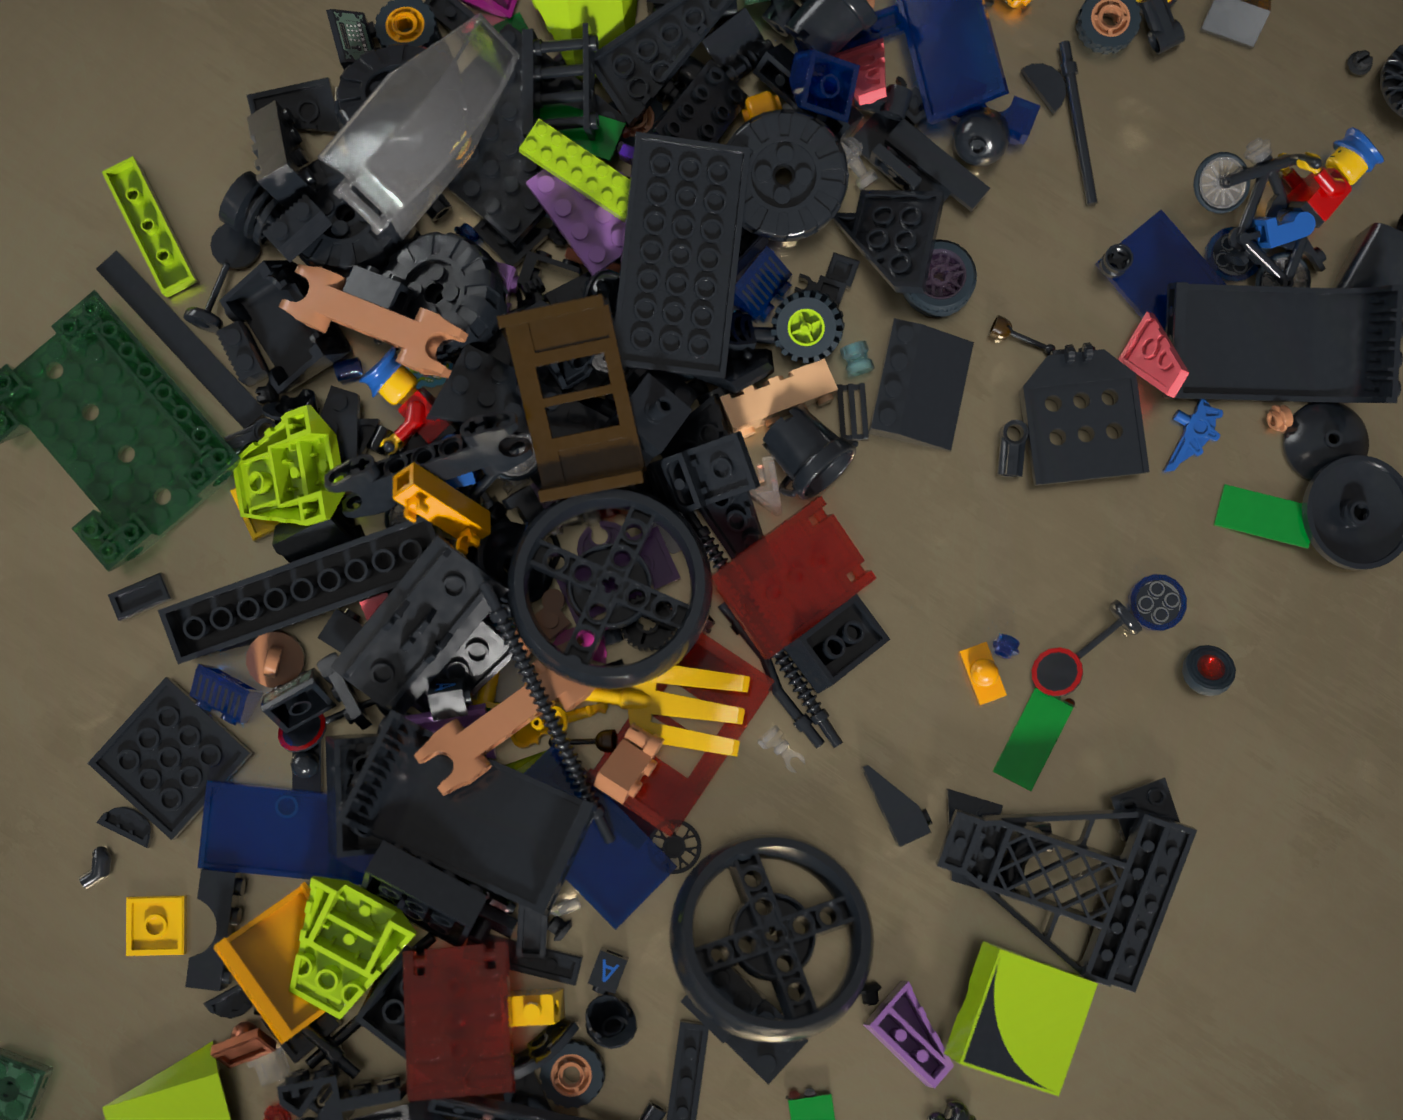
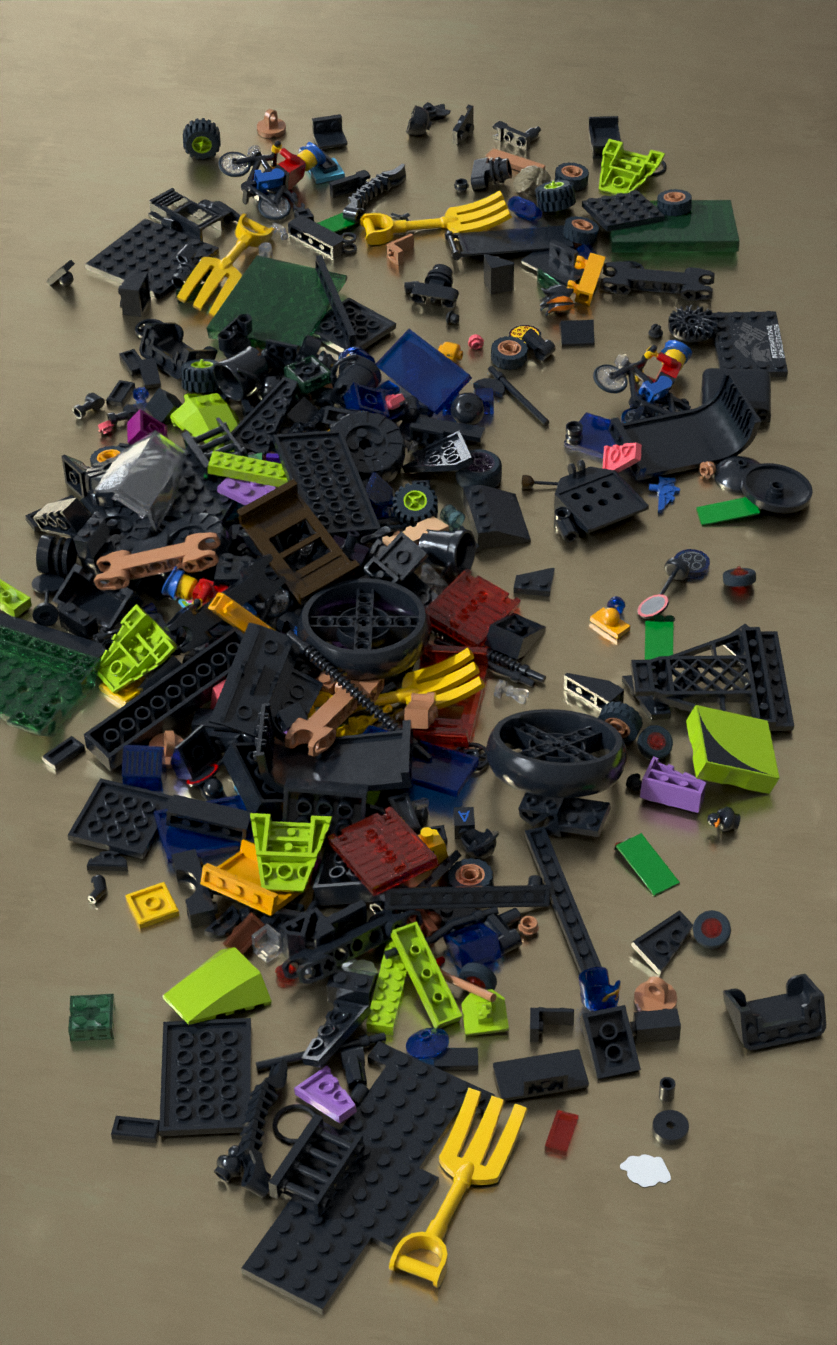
camera: 25 degrees left, 40 degrees down
none -> black brick [166,794,253,842]
none -> black wing [513,568,555,597]
none -> black wheel [598,701,643,743]
none -> black wheel [637,725,673,760]

